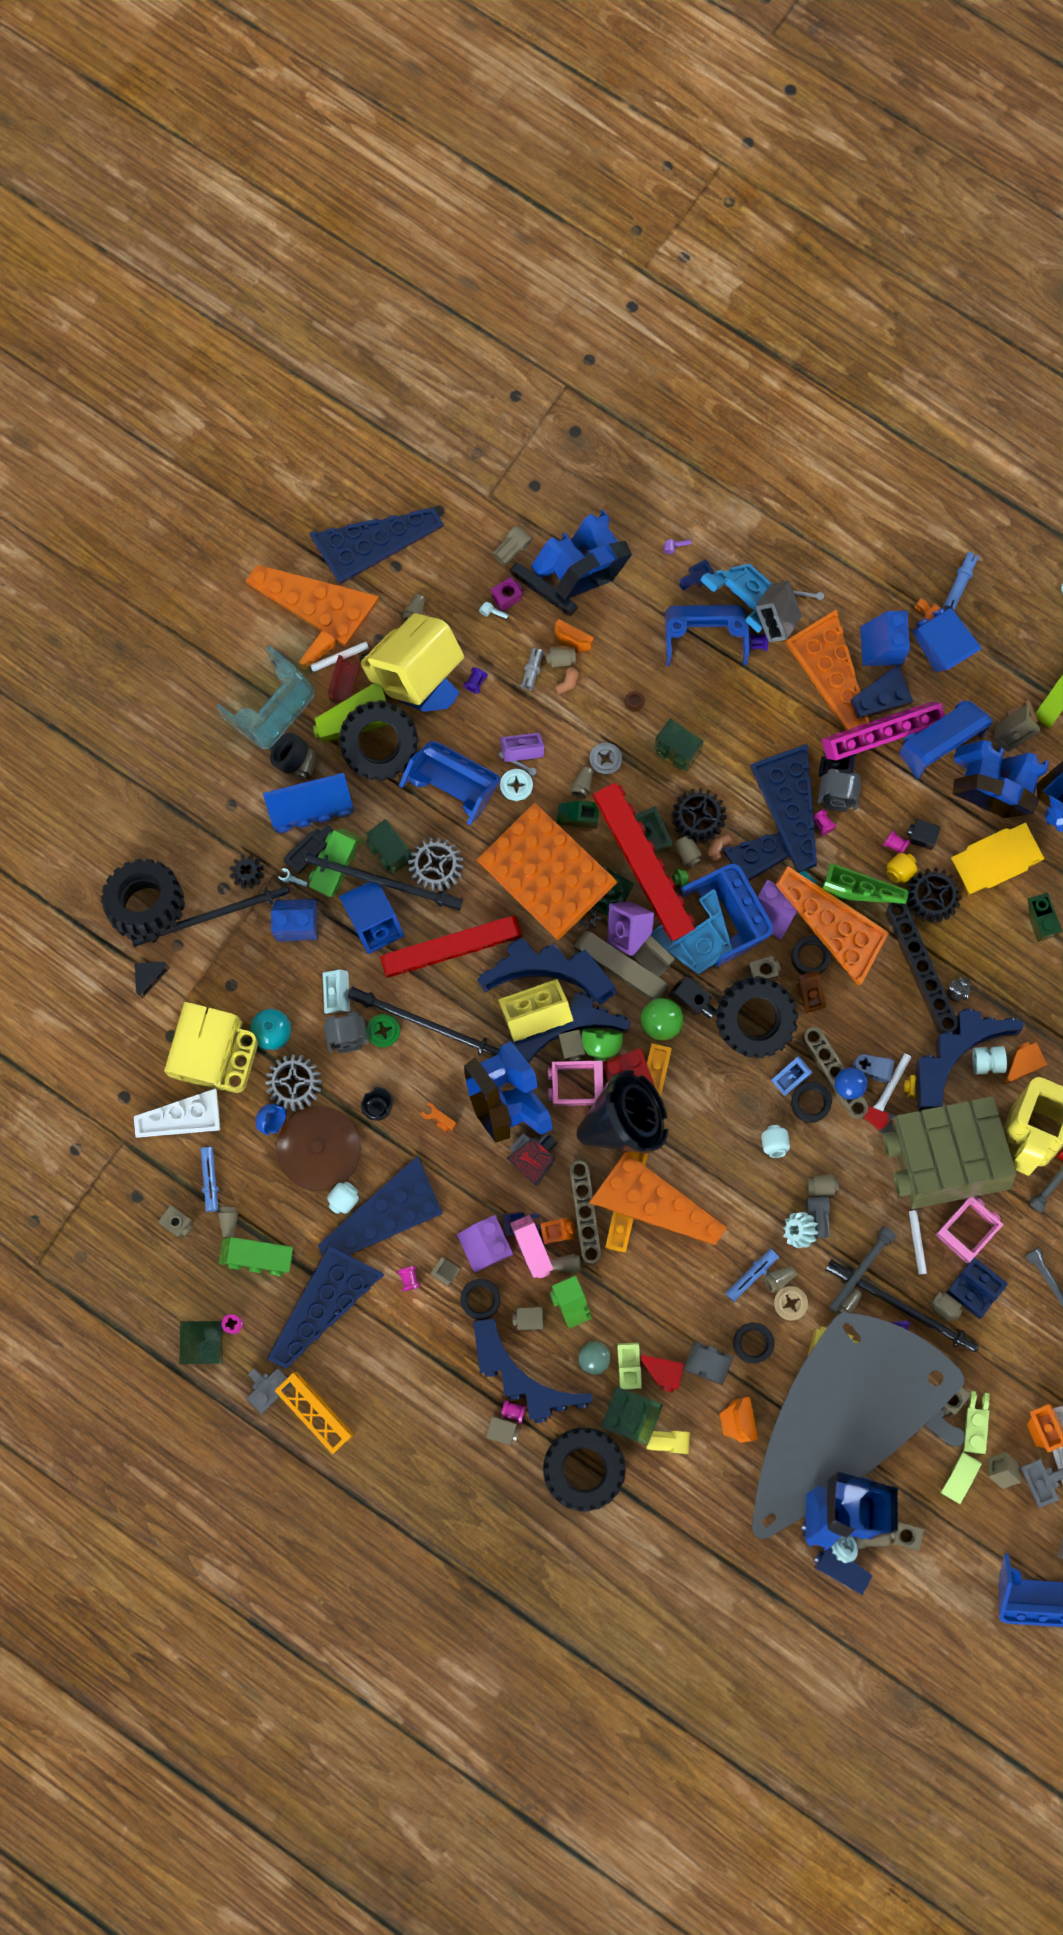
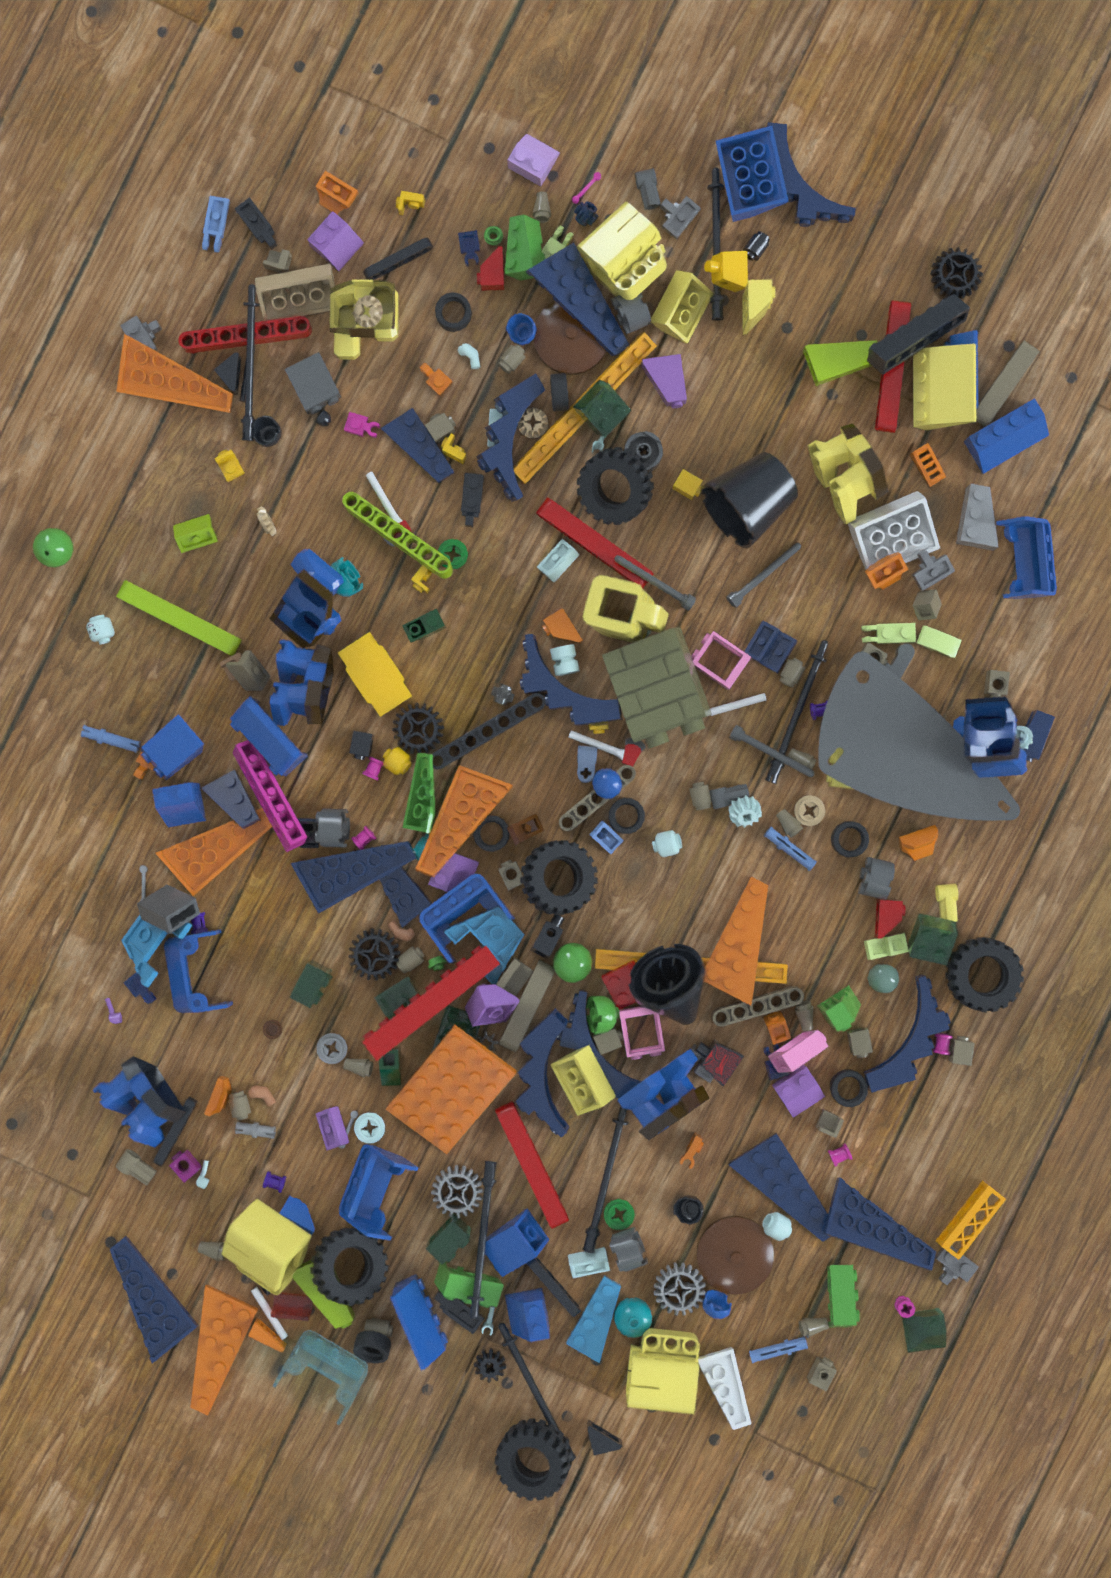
camera: 105 degrees left, 10 degrees up
none -> black beam [527,1257,582,1317]
none -> dark azure wing [566,1275,621,1363]

